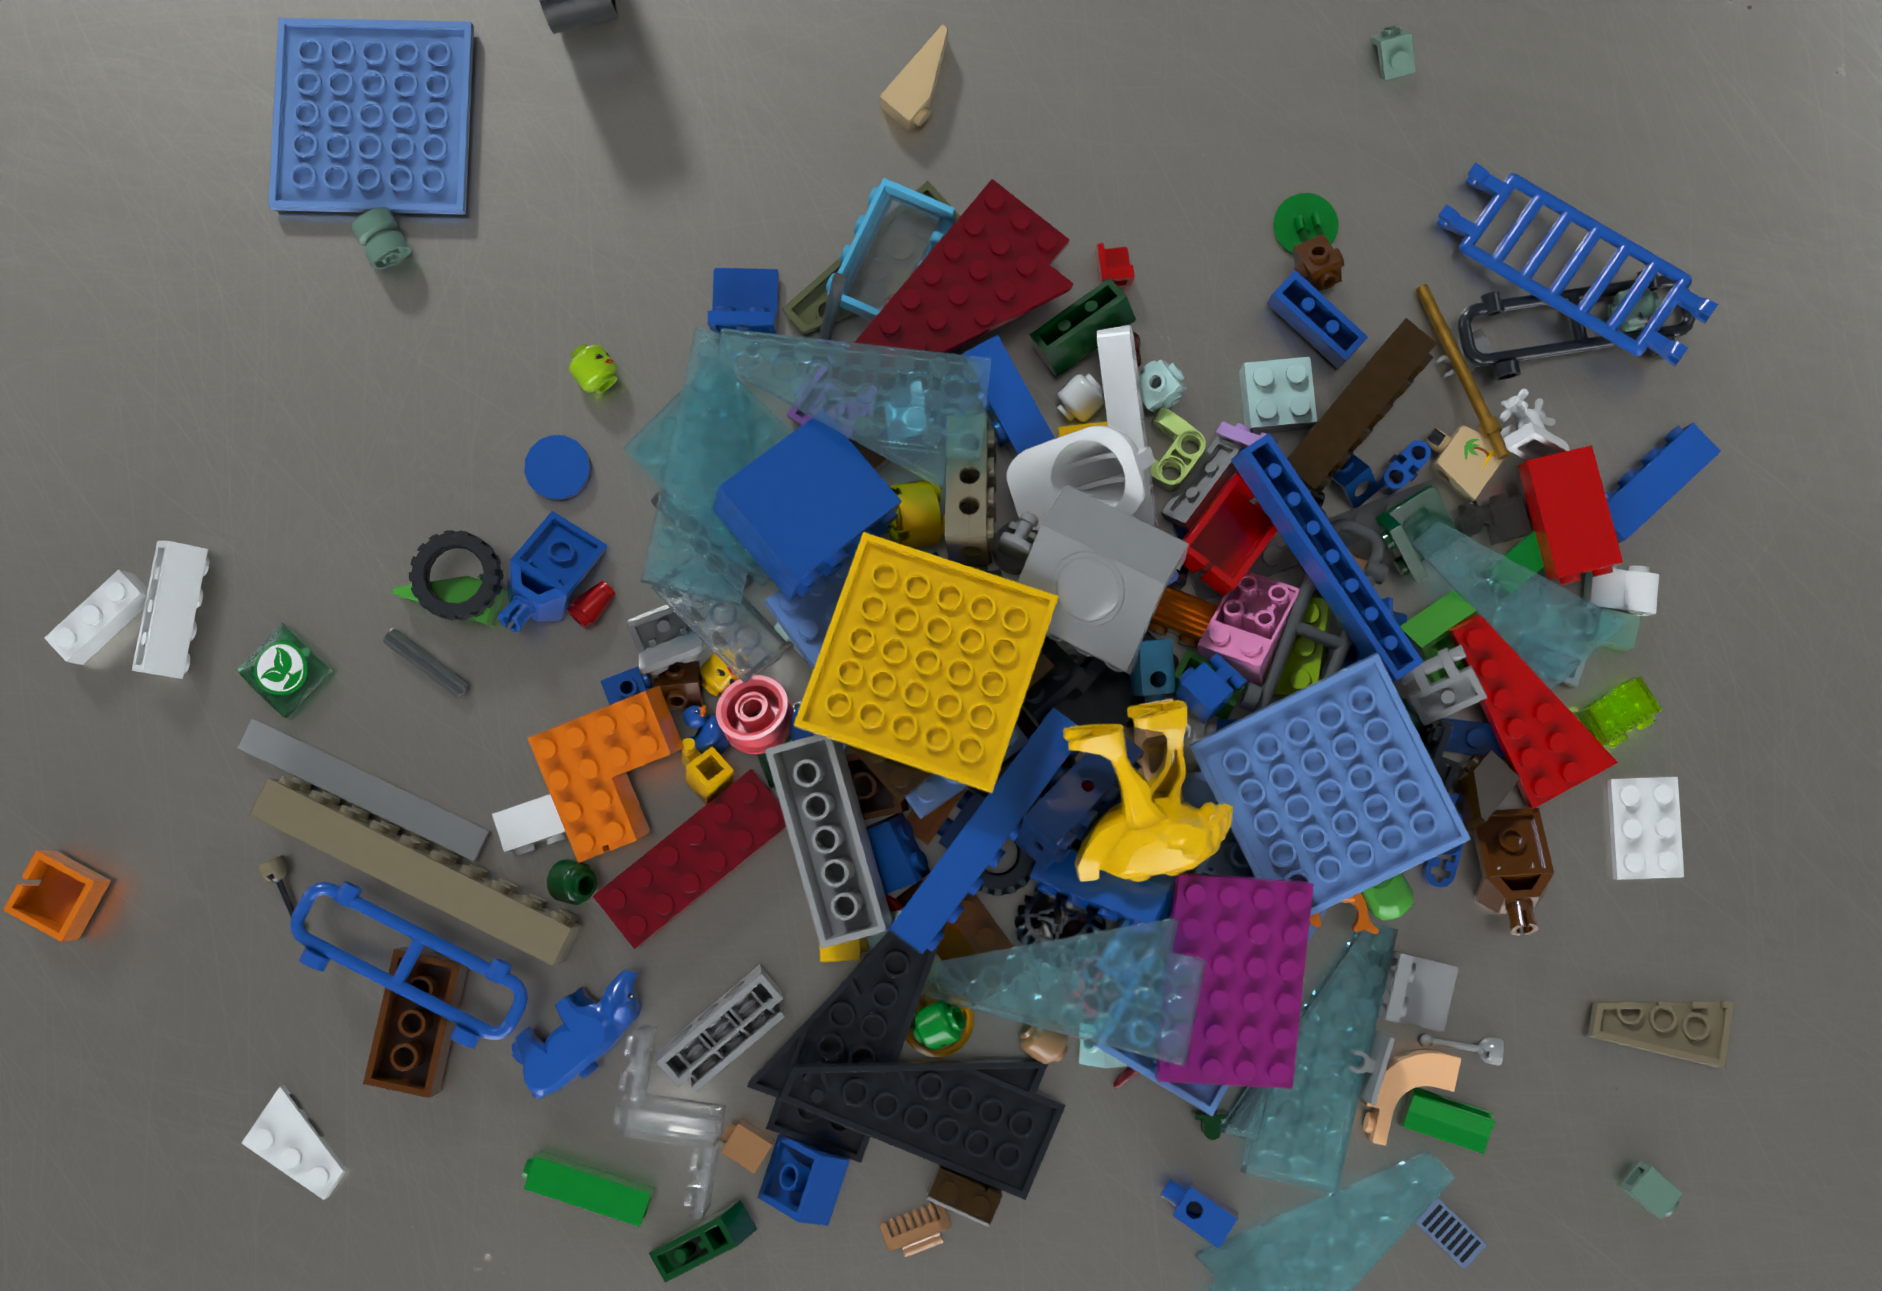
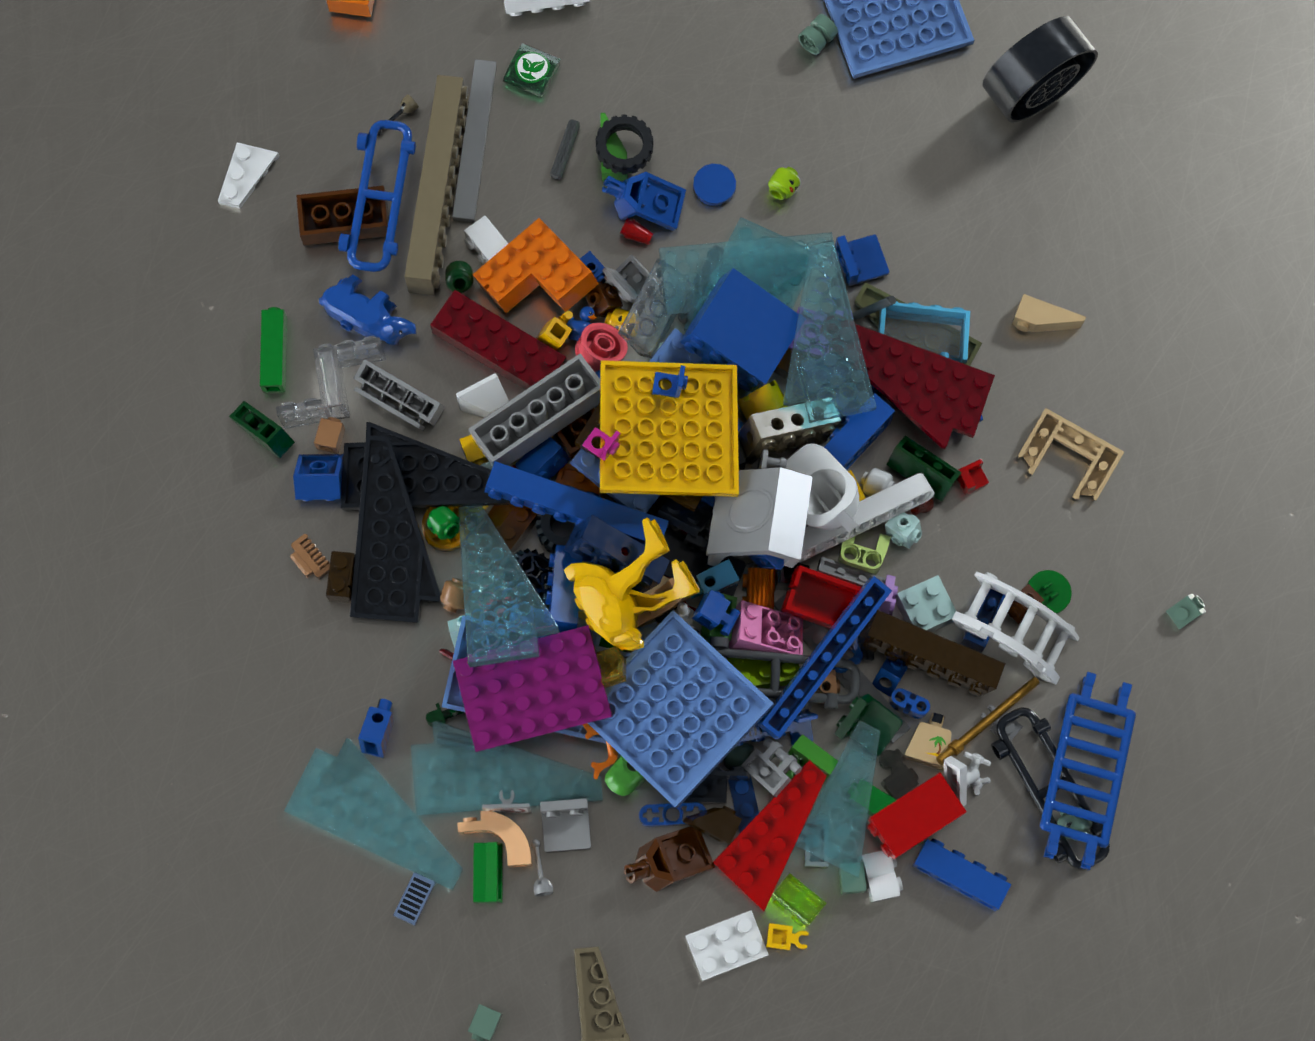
camera: 65 degrees right, 10 degrees down
none -> white slope [456,373,509,418]
none -> dark pink bracket [582,427,620,461]
none -> clear yellow bracket [596,647,626,688]
none -> blue bracket [652,365,688,398]
none -> yellow plate [766,923,809,951]
none -> white fence [952,571,1080,685]
none -> tan wedge [1018,408,1124,501]

